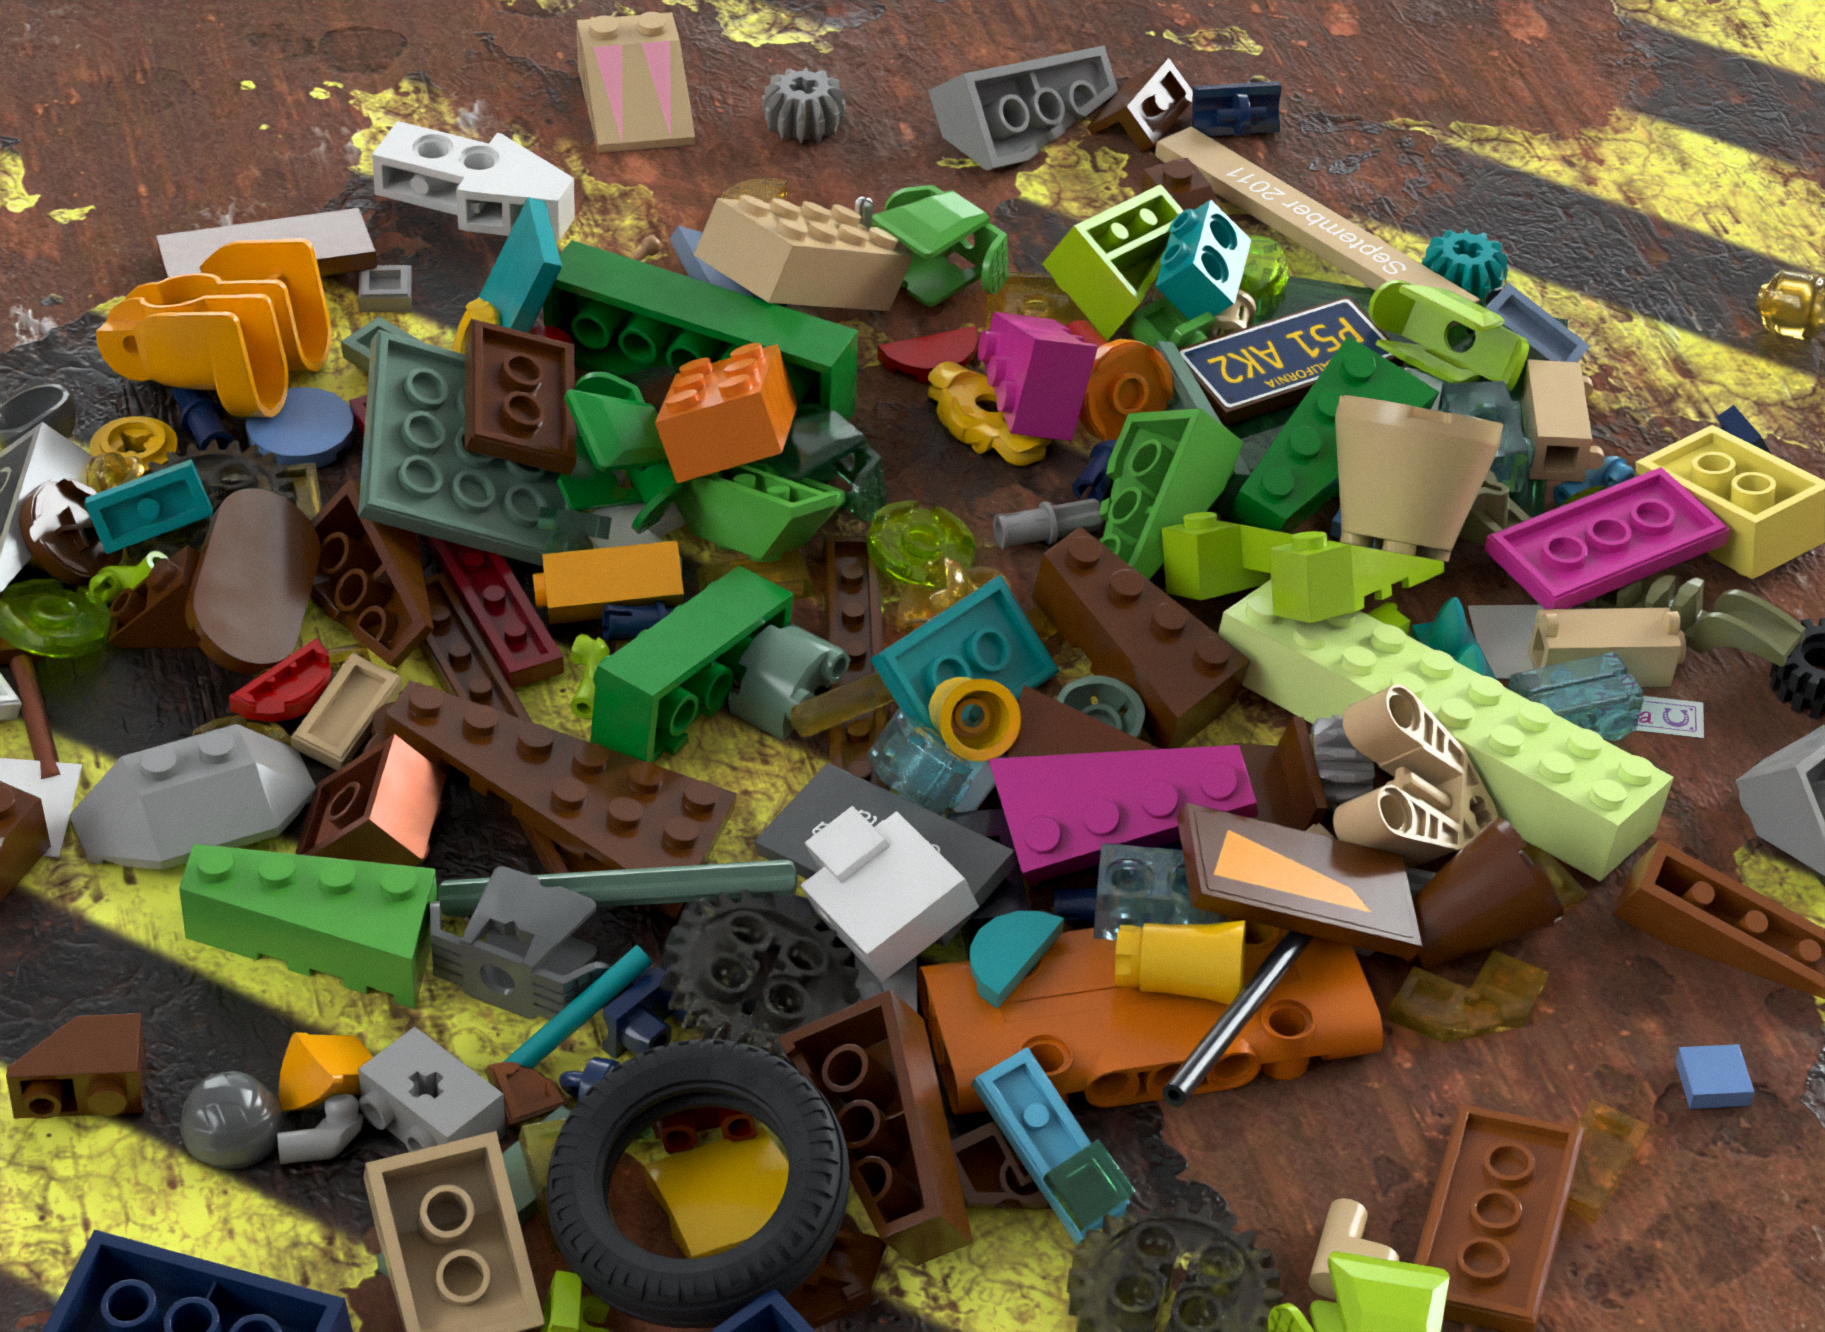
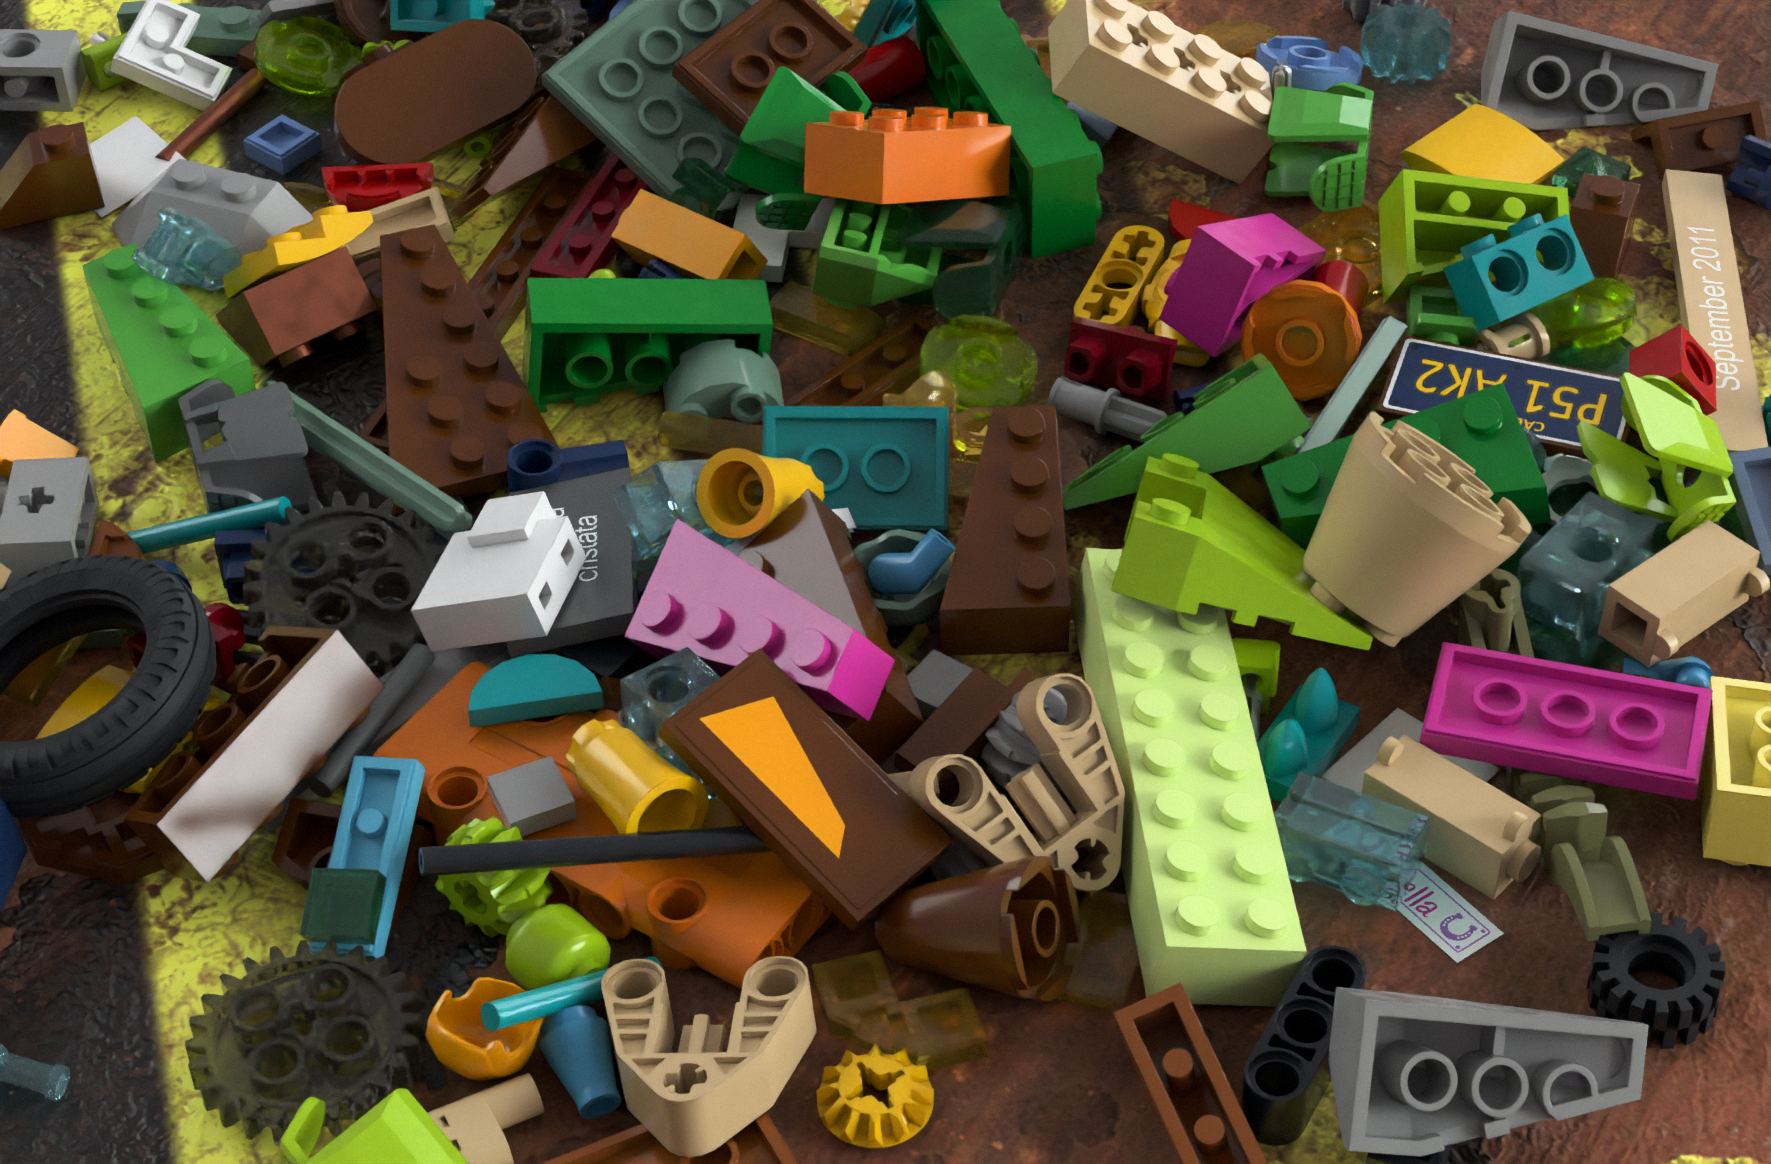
camera: 50 degrees right, 0 degrees up
none -> clear light blue piece [131,206,242,291]
none -> yellow slope [222,205,373,299]
none -> medium blue tile [243,114,323,175]
none -> light orange hair [425,977,544,1082]
none -> lime gear [435,816,553,938]
none -> teal bar [480,956,663,1032]
none -> light grey tile [486,756,577,837]
none -> lime head [505,903,610,991]
none -> dark blue piece [507,439,629,496]
none -> dark azure cone [539,1005,622,1119]
none -> tan connector [601,956,817,1157]
none -> yellow gear [816,1043,934,1148]
none -> dark azure arm [868,529,956,595]
none -> dark red hips [1064,317,1177,401]
none -> yellow beam [1073,225,1164,328]
none -> black beam [1241,945,1367,1146]
none -> medium blue tile [1254,36,1363,91]
none -> clear light blue gear [1360,0,1452,85]
none -> yellow slope [1400,103,1565,185]
none -> clear green tile [1552,146,1631,198]
none -> red brick [1629,324,1717,416]

